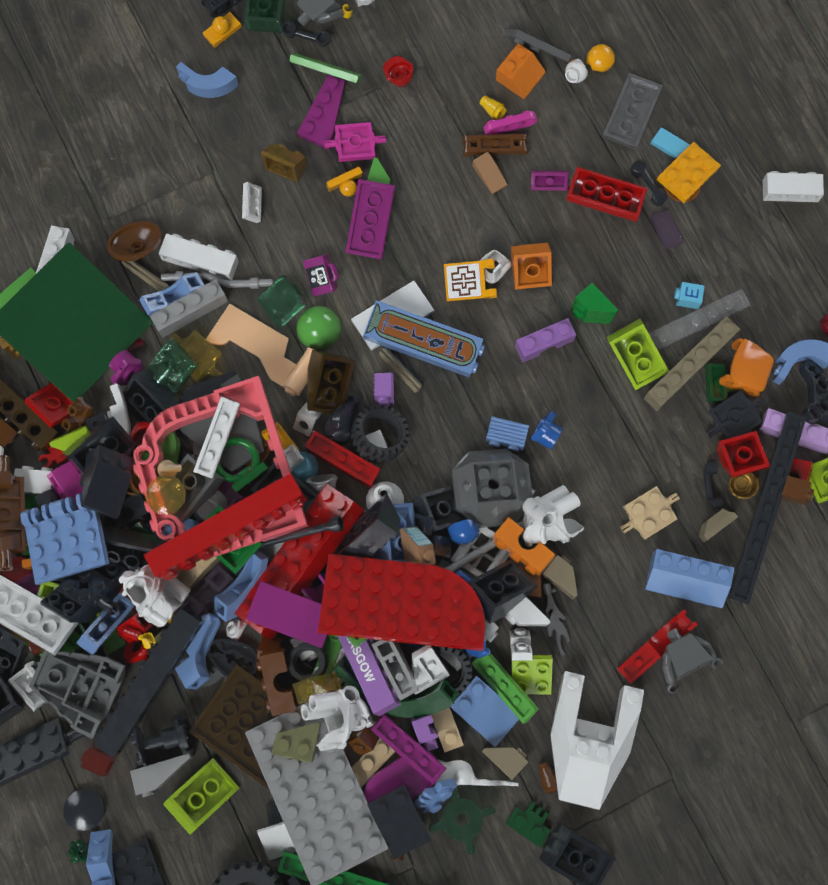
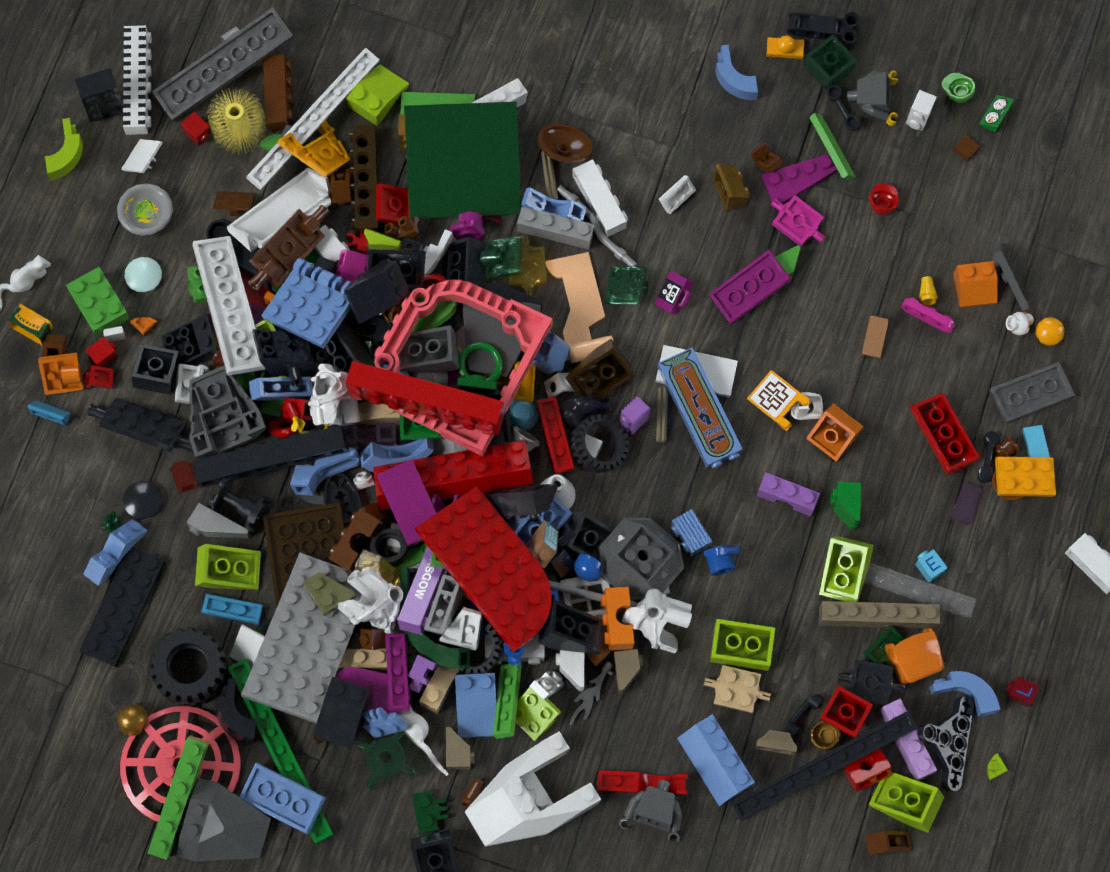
camera: 40 degrees right, 5 degrees down
clear yellow dish [146,475,186,515] -> none
tan plate [157,460,182,480] -> none
white tile [193,397,241,479] -> none
black piece [259,515,344,549] -> none
white tile [284,445,305,472] -> none
bright green piece [296,306,341,350] -> none
light orange tile [326,167,363,197] -> none
reddish brown plate [462,134,528,157] -> none
magenta slope [531,170,569,191] -> none
reddish brown brick [782,476,815,506] -> none
none -> dark azure tile [202,594,264,625]
none -> medium blue brick [524,331,570,374]
none -> lime brick [710,619,775,671]
none -> reddish brown bracket [751,143,783,173]
none -> reddish brown brick [994,435,1020,457]

